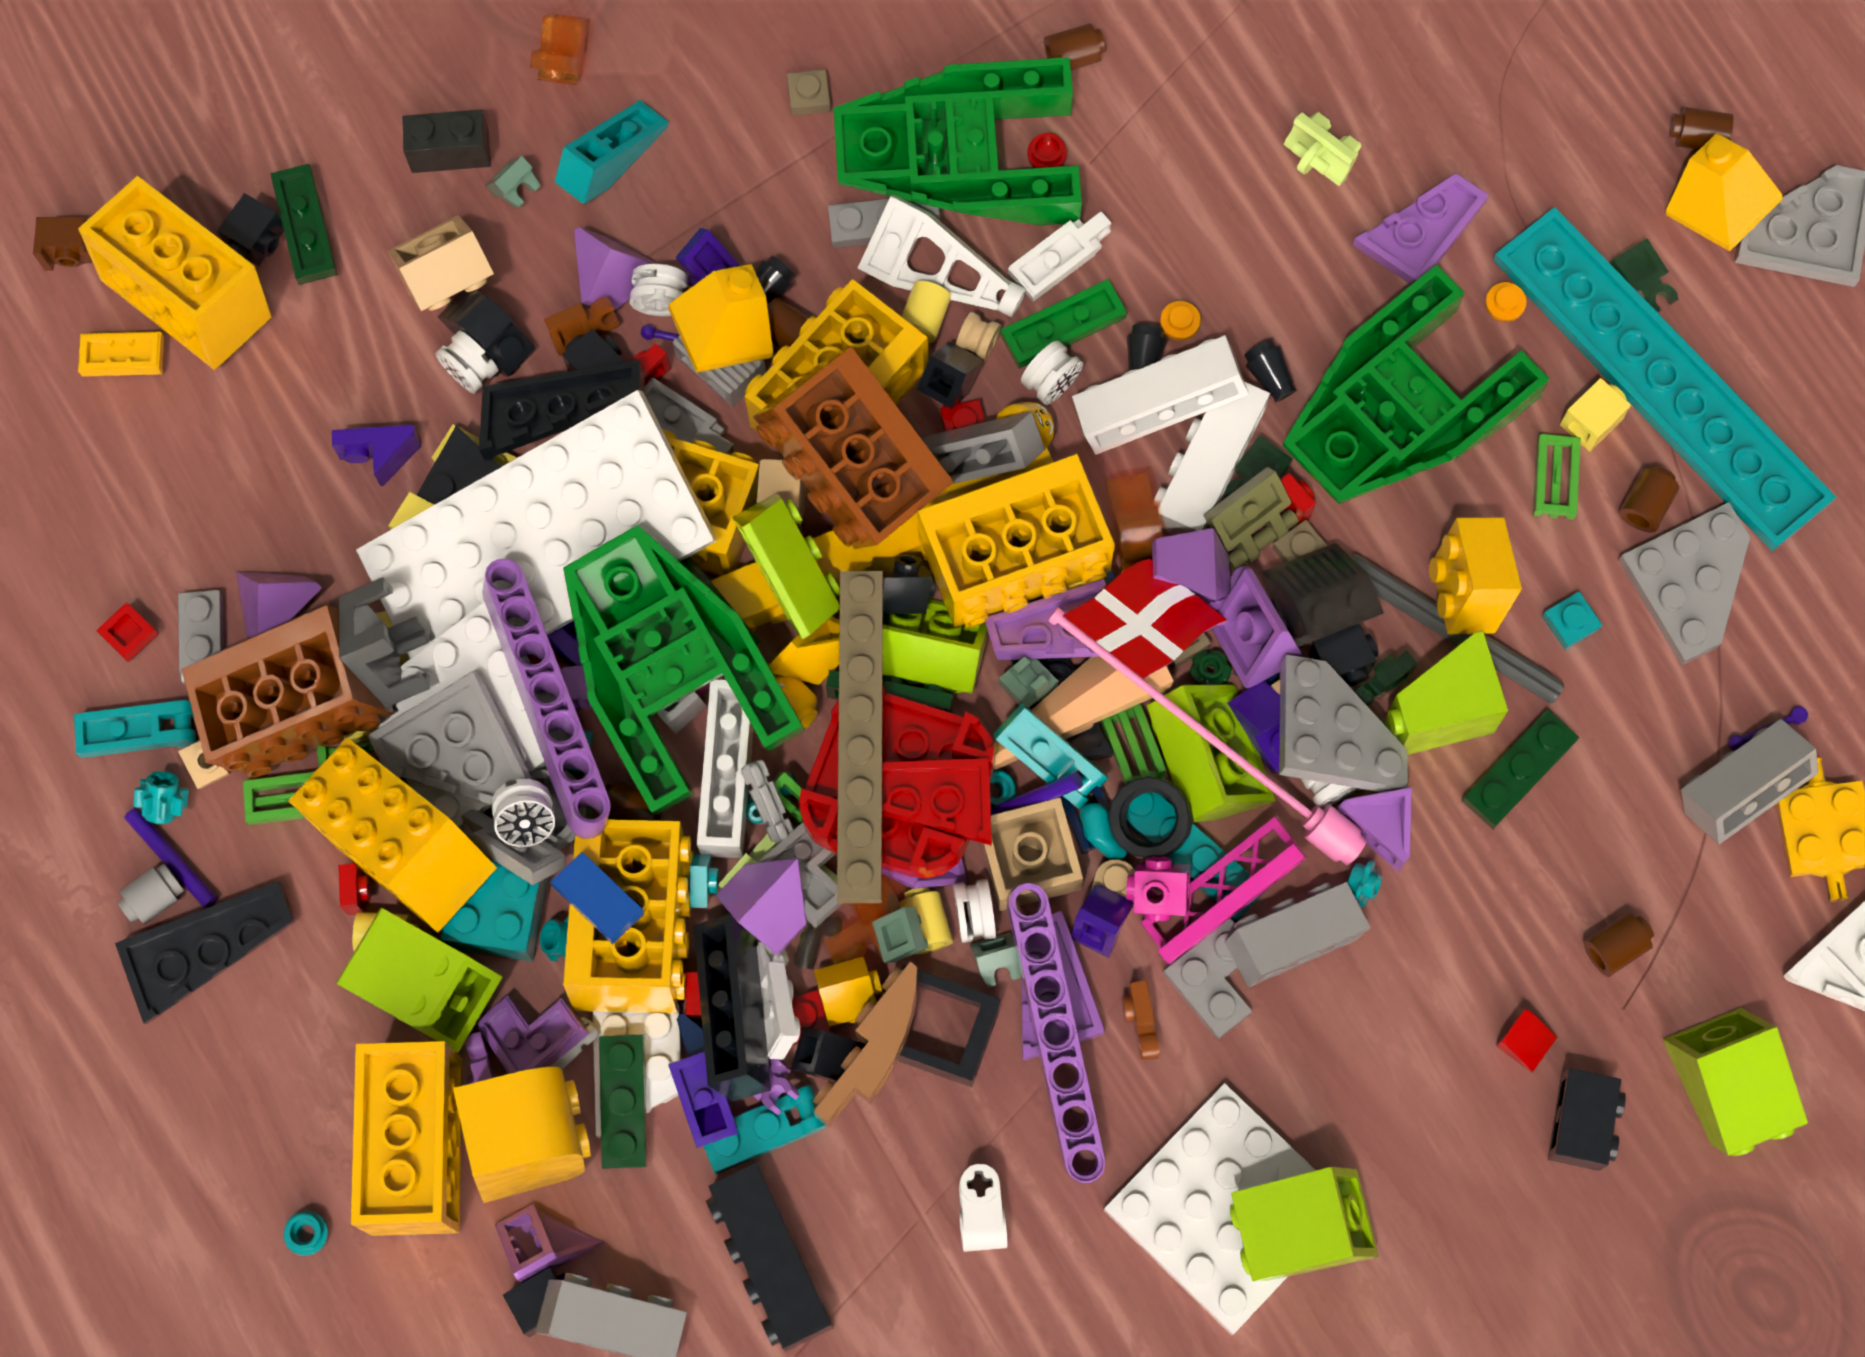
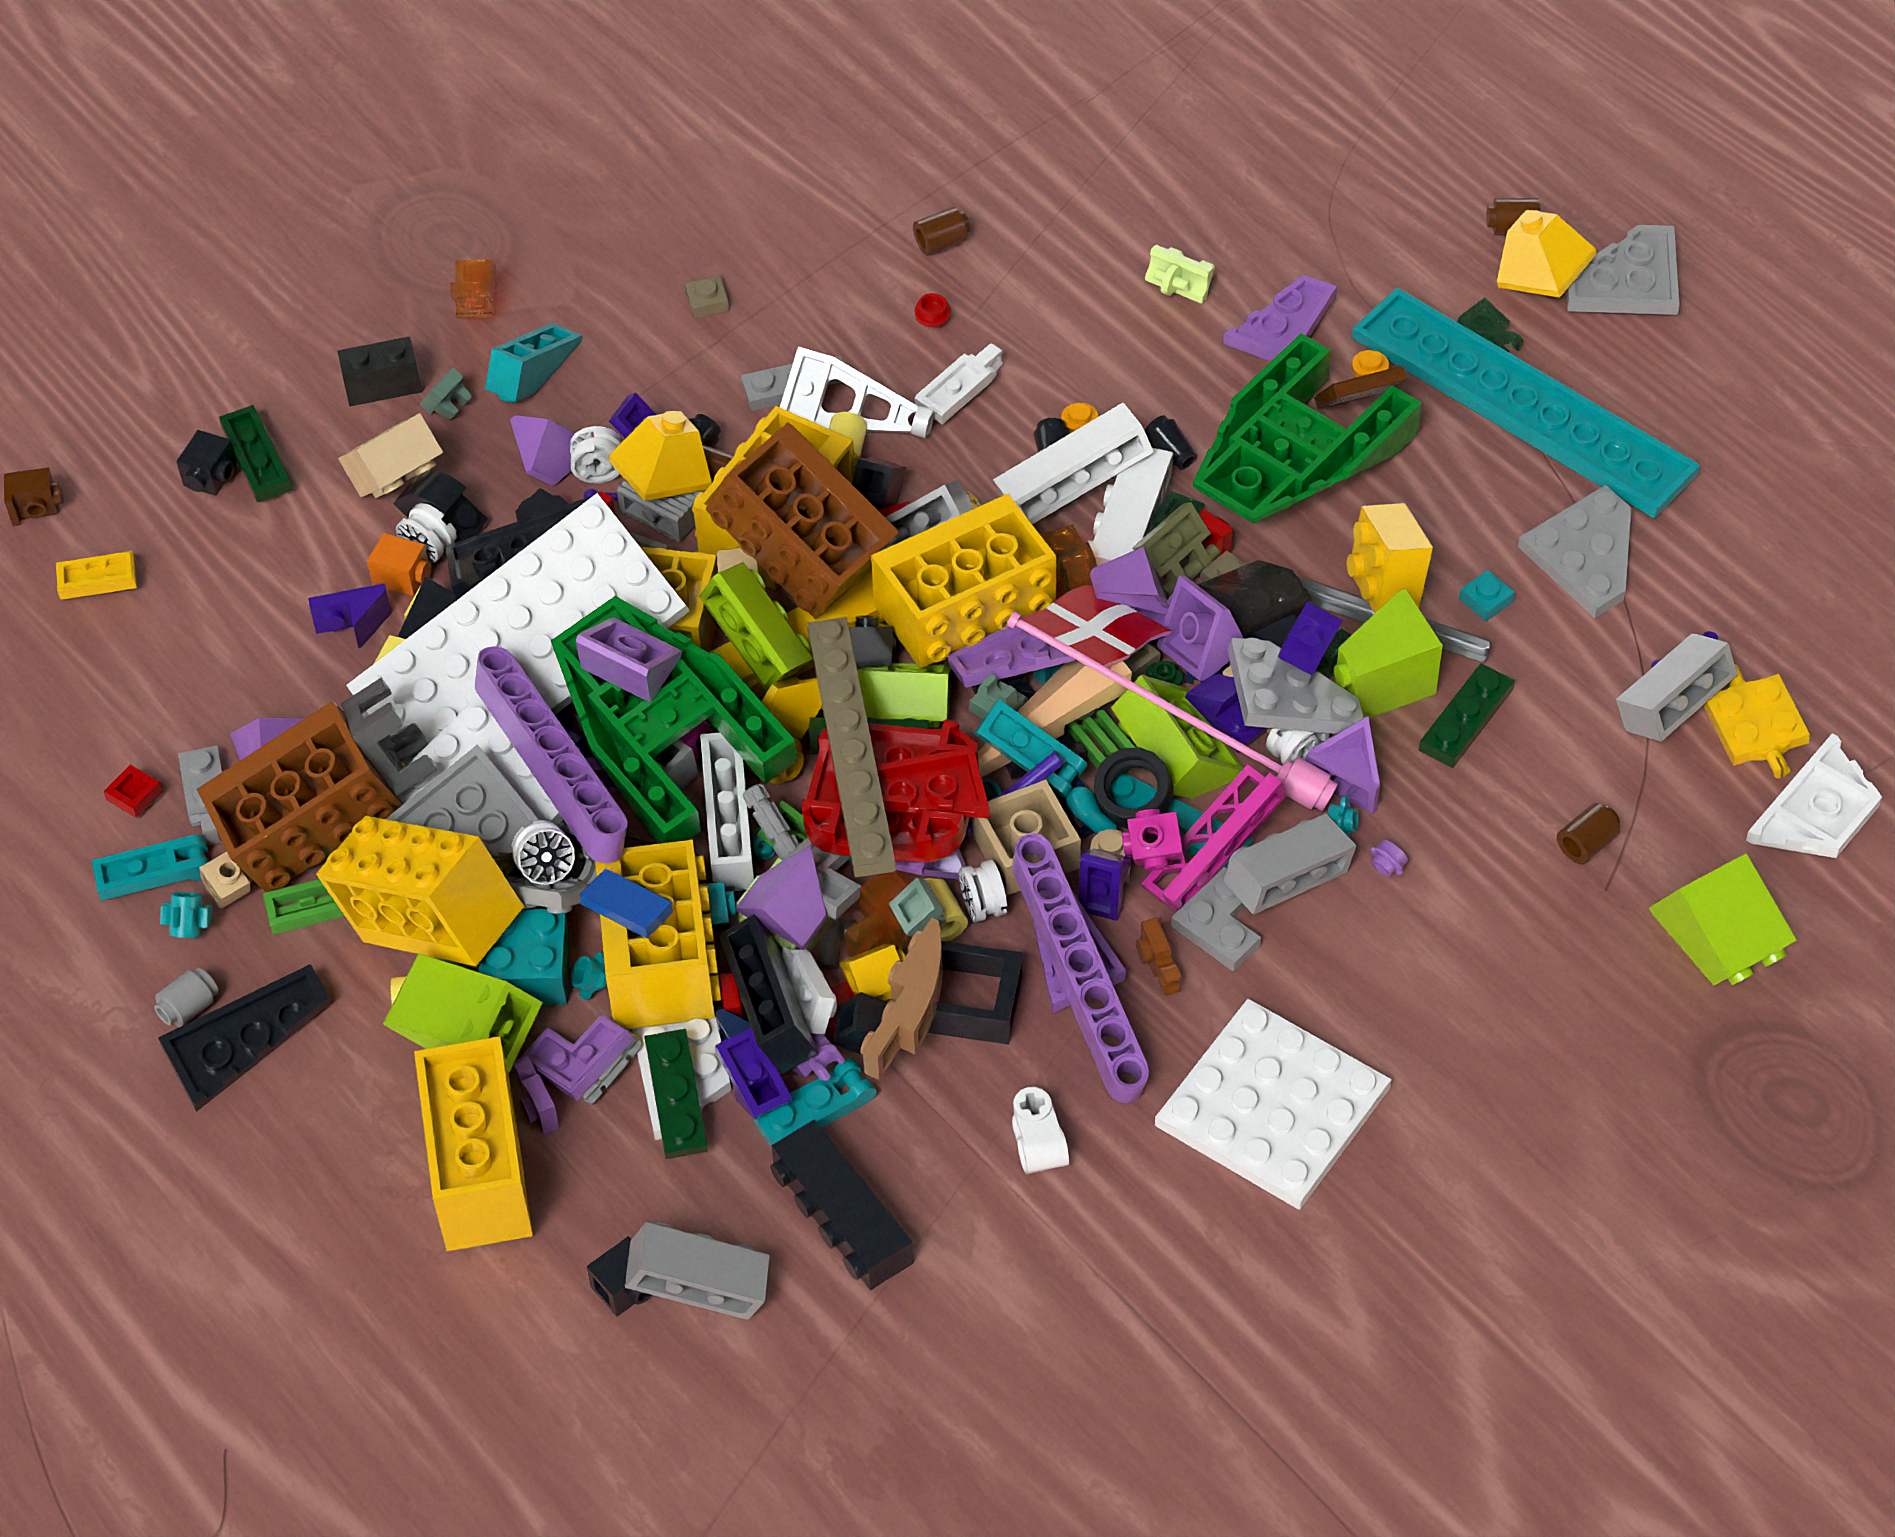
camera: 10 degrees left, 20 degrees down
yellow brick [78,176,272,370] -> none
dark purple bar [124,807,218,909] -> none
teal plate [283,1211,329,1256] -> none
red plate [338,863,371,916] -> none
yellow brick [453,1067,591,1203] -> none
medium lavender slope [495,1203,604,1283] -> none
dark orange plate [543,297,620,356] -> none
green wedge [833,57,1082,226] -> none
tan wheel [956,312,1002,361] -> none
sand green tile [970,932,1021,988] -> none
green plate [1000,279,1127,369] -> none
white wheel [1021,340,1083,405] -> none
lime slope [1230,1167,1379,1282] -> none
red slope [1496,1008,1557,1073] -> none
bright green tile [1533,434,1581,520] -> none
black brick [1547,1068,1626,1171] -> none
light yellow brick [1560,378,1631,452] -> none
reddish brown brick [1619,466,1680,533] -> none
none -> orange brick [367,533,432,597]
none -> medium lavender slope [576,617,682,703]
none -> dark purple slope [1278,602,1343,675]
none -> reddish brown tile [1314,366,1407,410]
none -> medium lavender plate [1370,840,1408,877]

